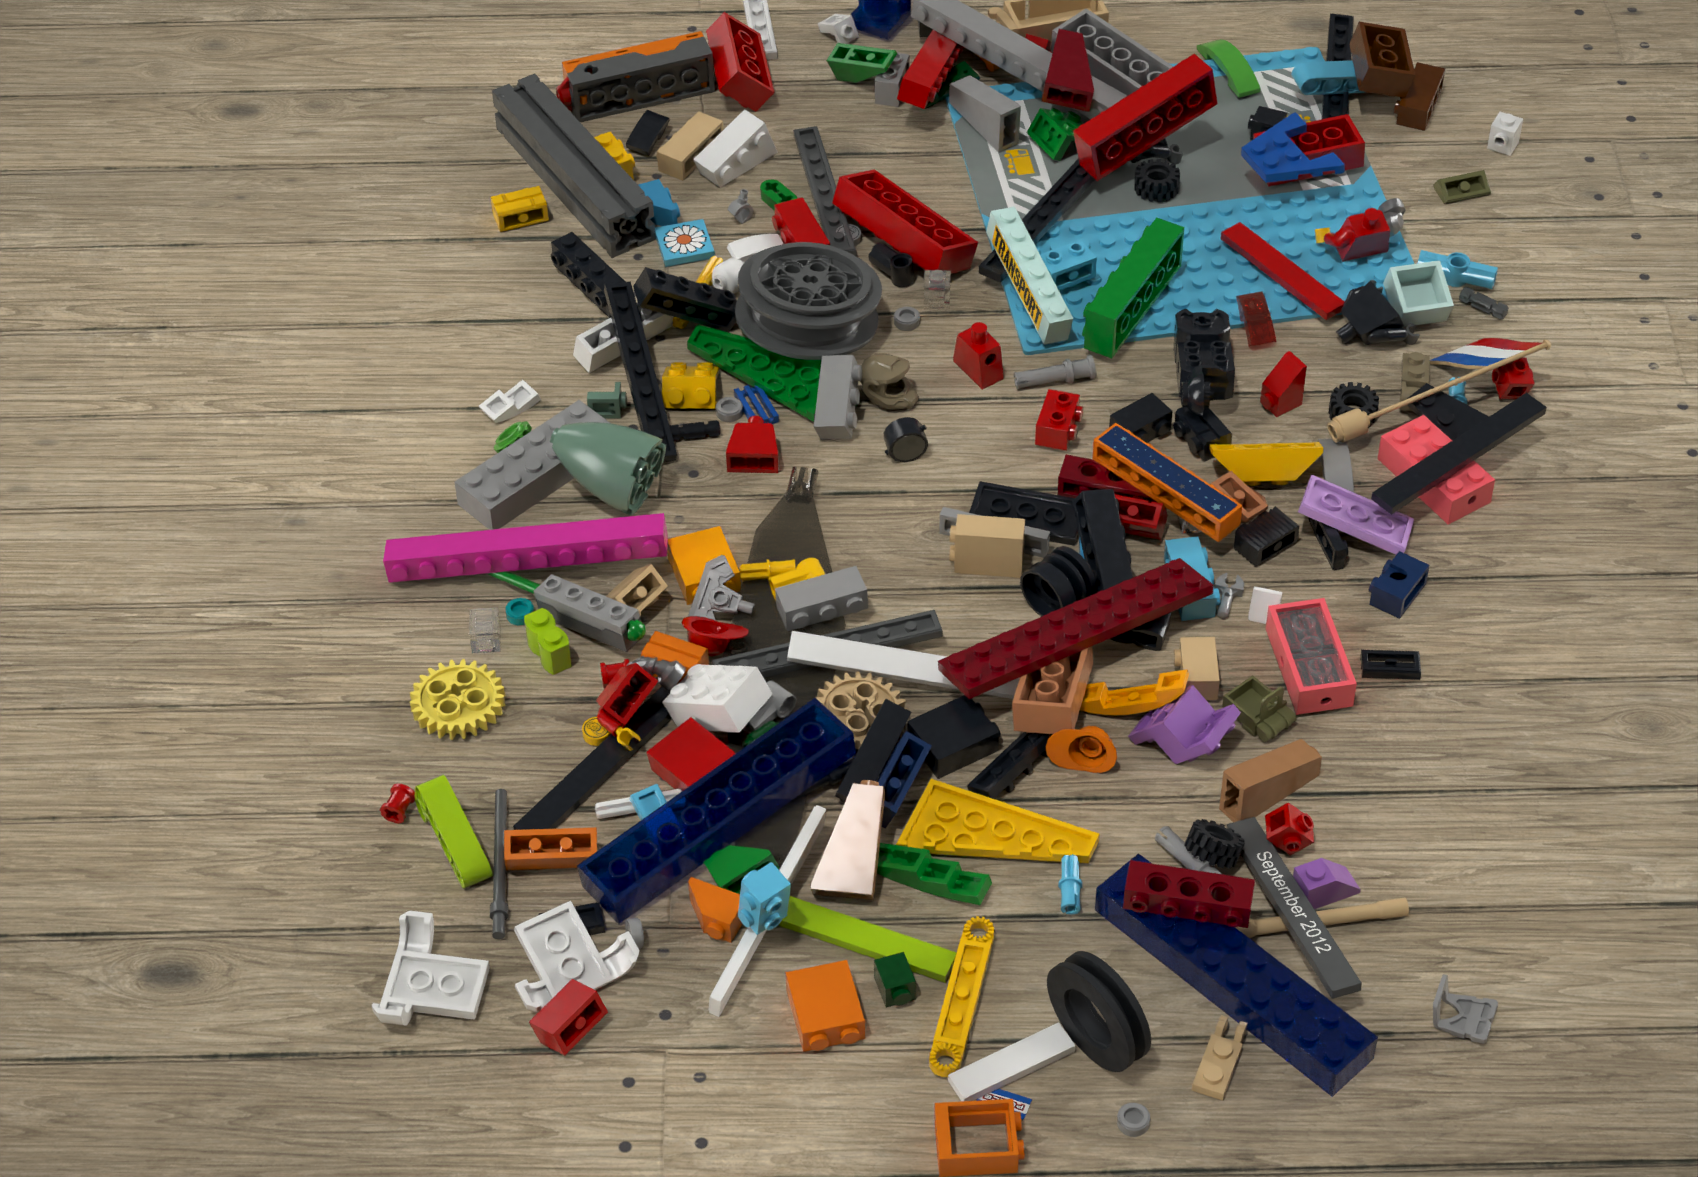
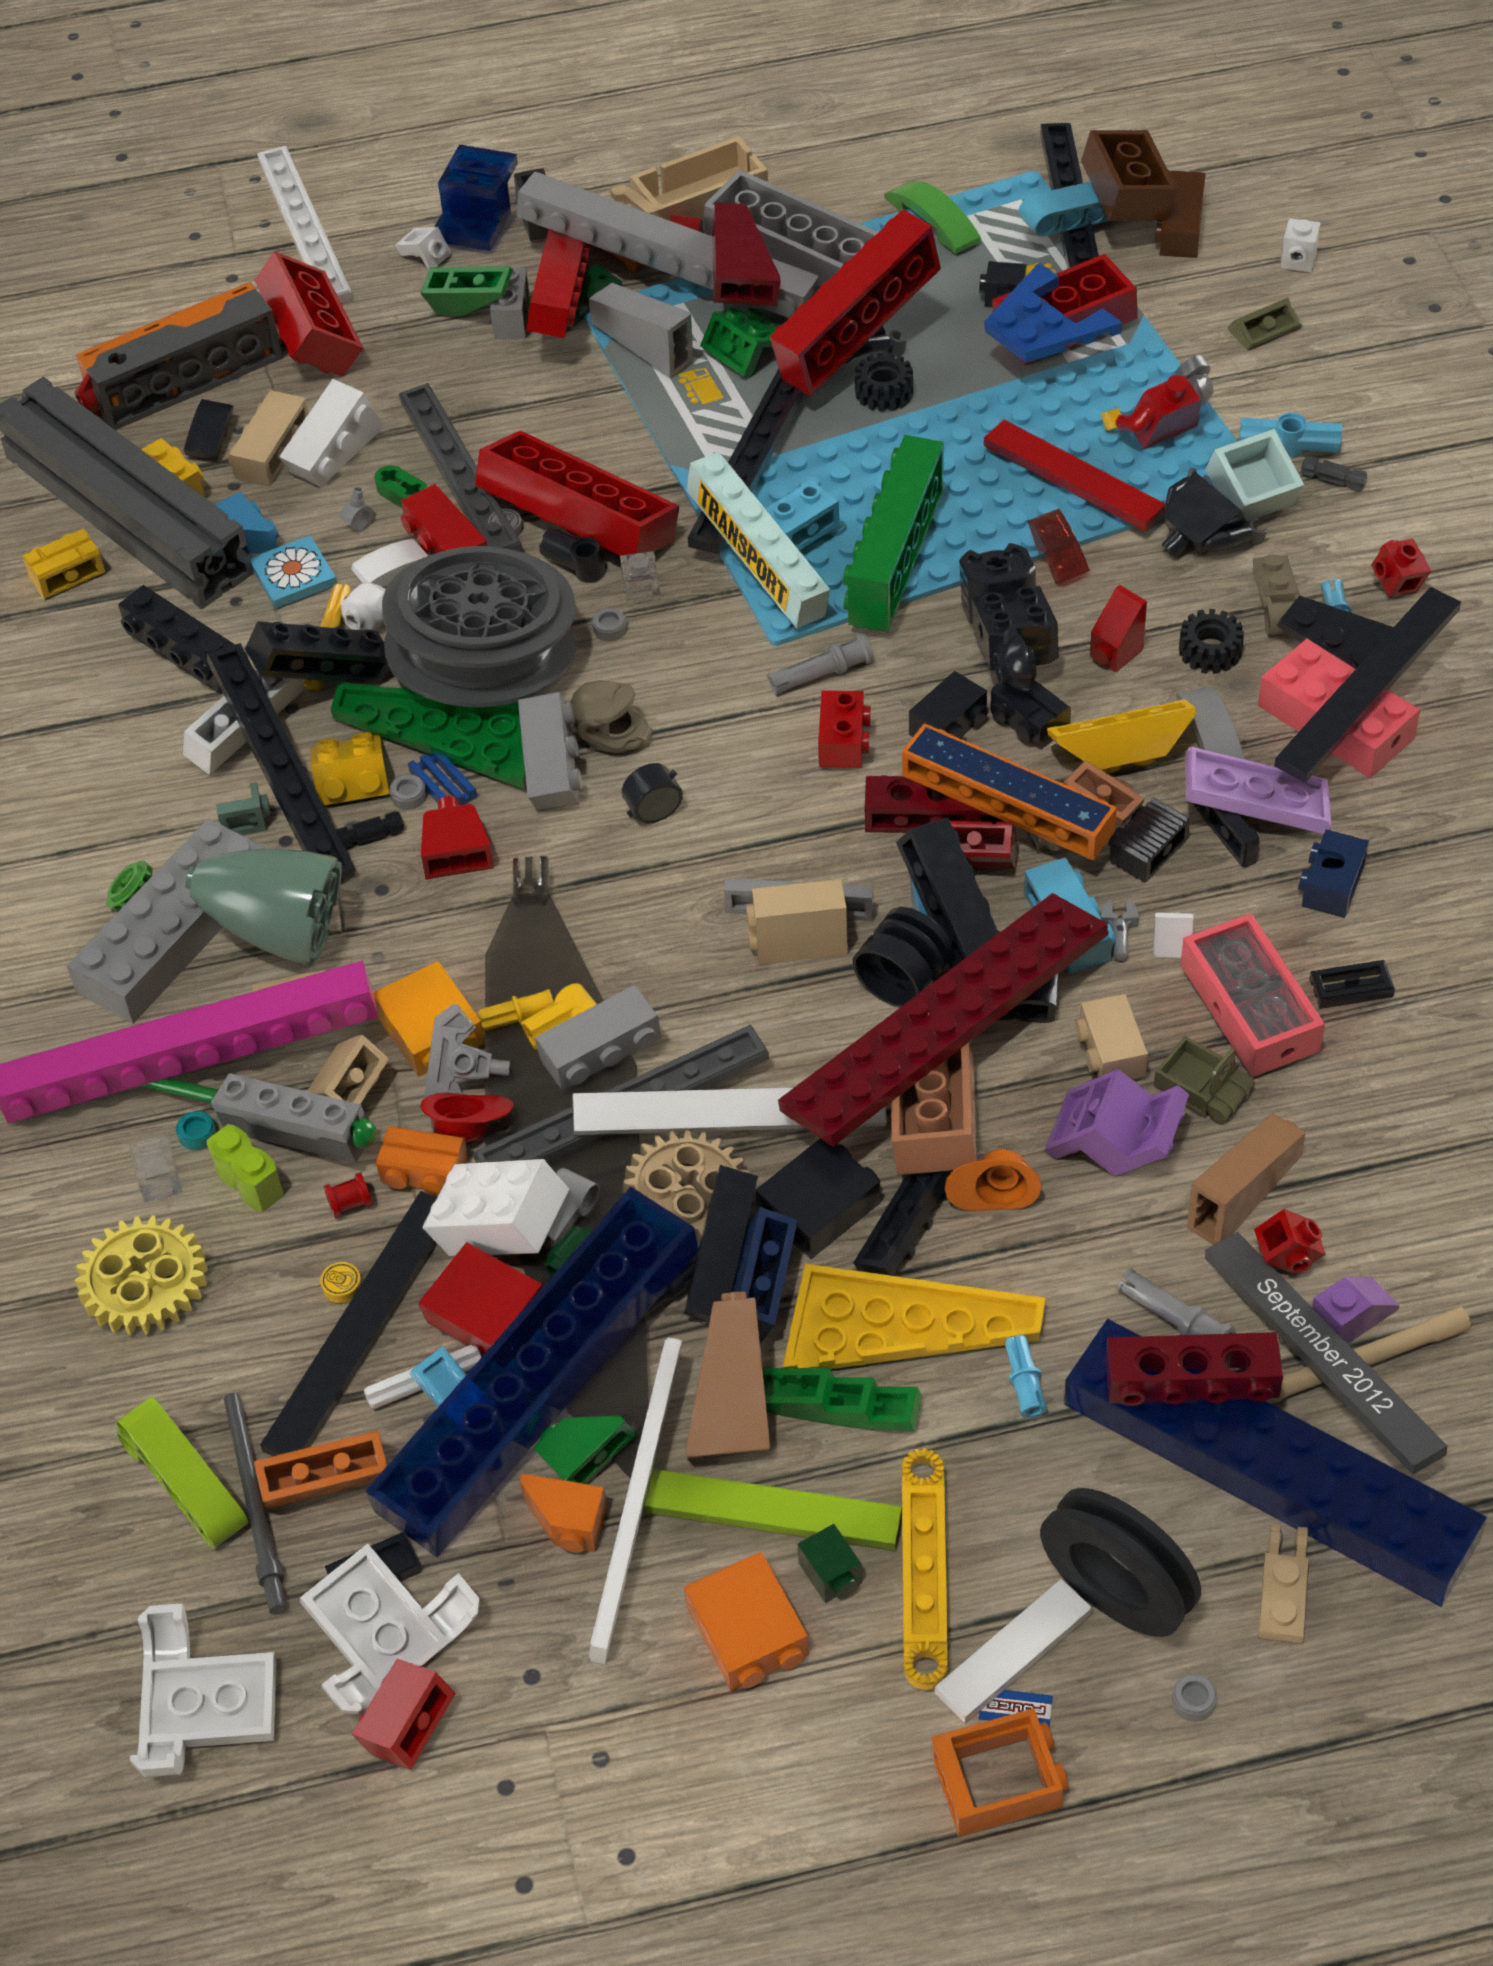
camera: 10 degrees left, 5 degrees up
red bush [380,783,415,824] -> none
white slope [479,380,541,423] -> none
red torso [596,656,686,751] -> none
light grey tile [625,918,644,949] -> none
medium azure brick [738,862,791,935] -> none
red torso [953,322,1004,390] -> none
black tile [969,481,1079,546] -> none
light orange slope [1080,669,1189,715] -> none
black tyre [1184,819,1245,868] -> none
flag [1327,338,1551,443] -> none

